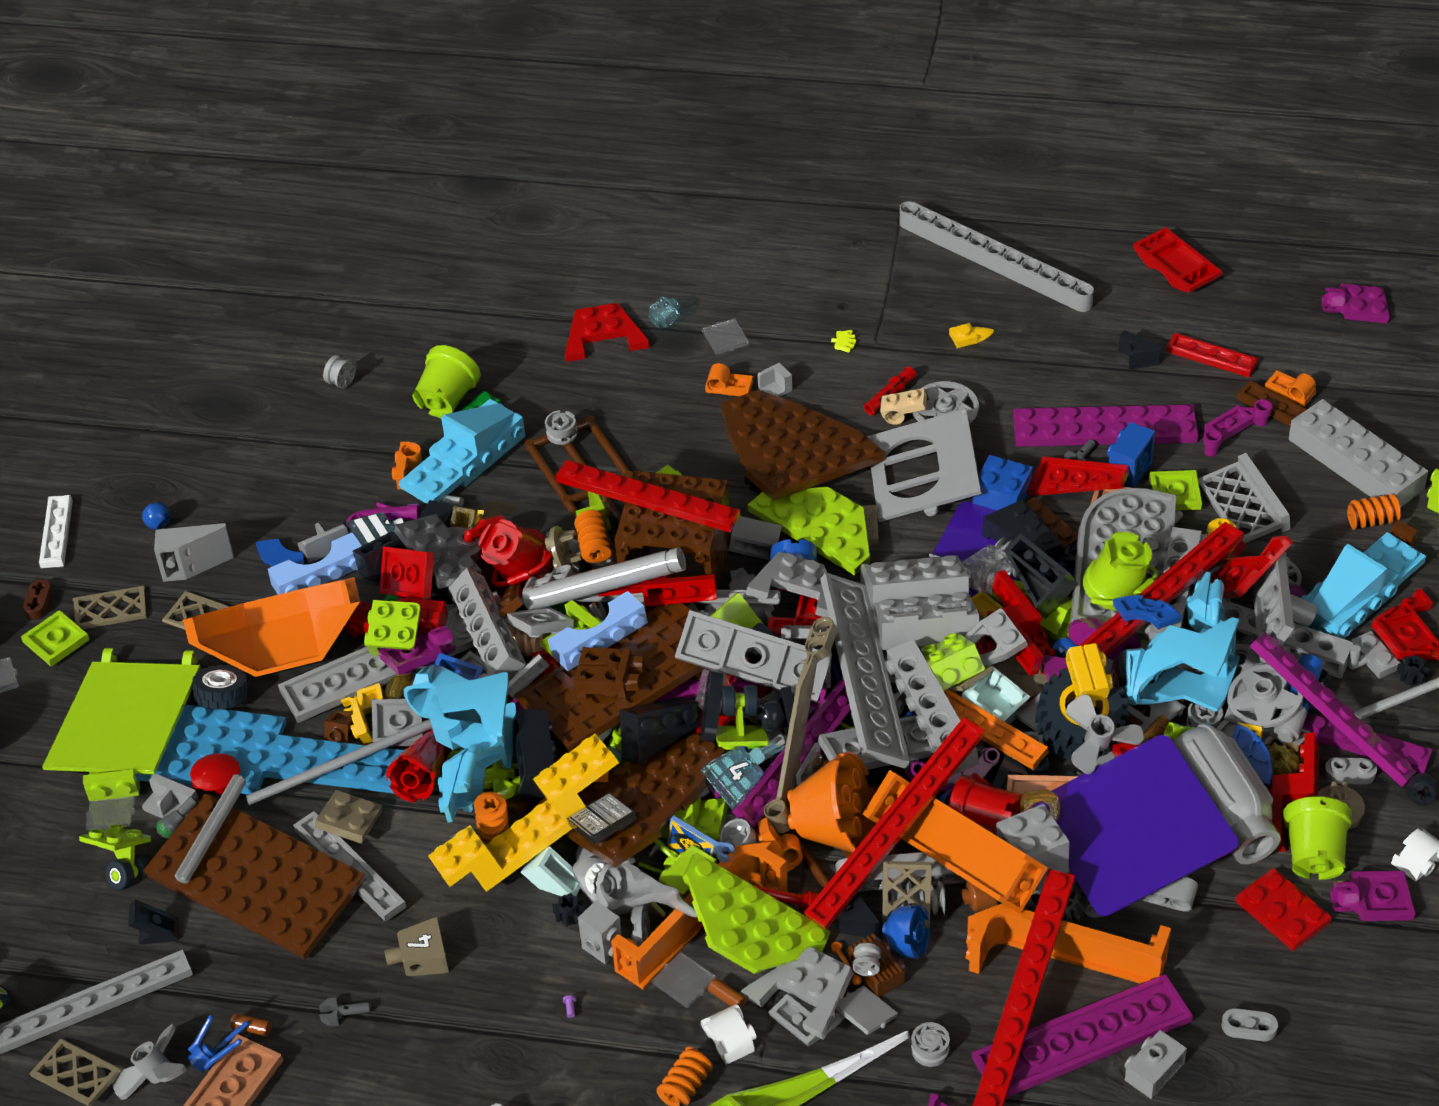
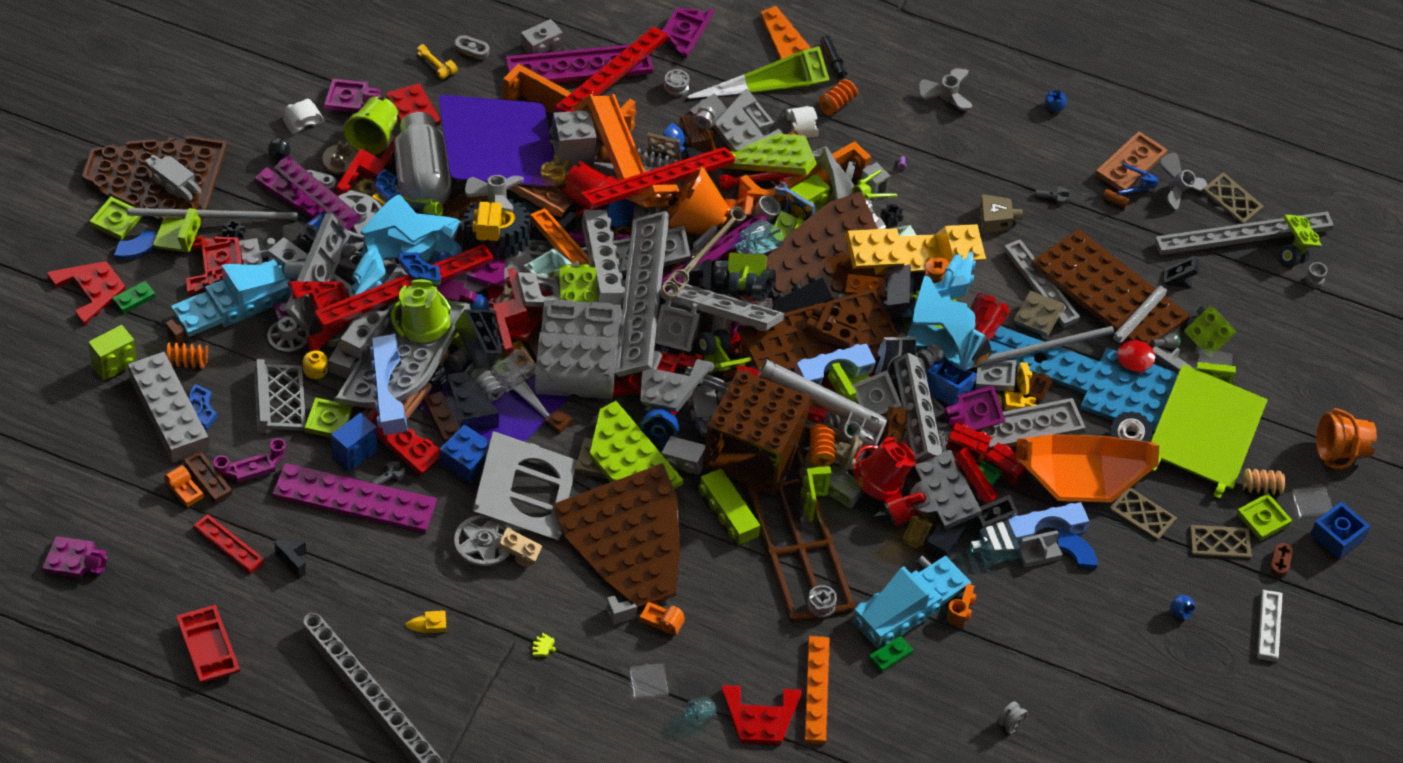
camera: 175 degrees left, 5 degrees up
light grey slope [154,523,234,582] -> none
magenta plant [346,502,421,530] -> none
lime bracket [364,600,421,656] -> none
lime piece [412,345,481,418] -> none
red plate [556,460,740,533] -> none
tile [567,793,637,845] -> none
red pin [863,366,916,416] -> none
none -> blue tile [189,384,218,430]
none -> light blue arch [370,334,408,435]
none -> yellow brick [417,44,458,80]
none -> reddish brown plate [545,408,573,434]
none -> orange plate [805,636,830,745]
none -> lime plant [852,169,897,199]
none -> light nougat piece [1243,469,1285,495]

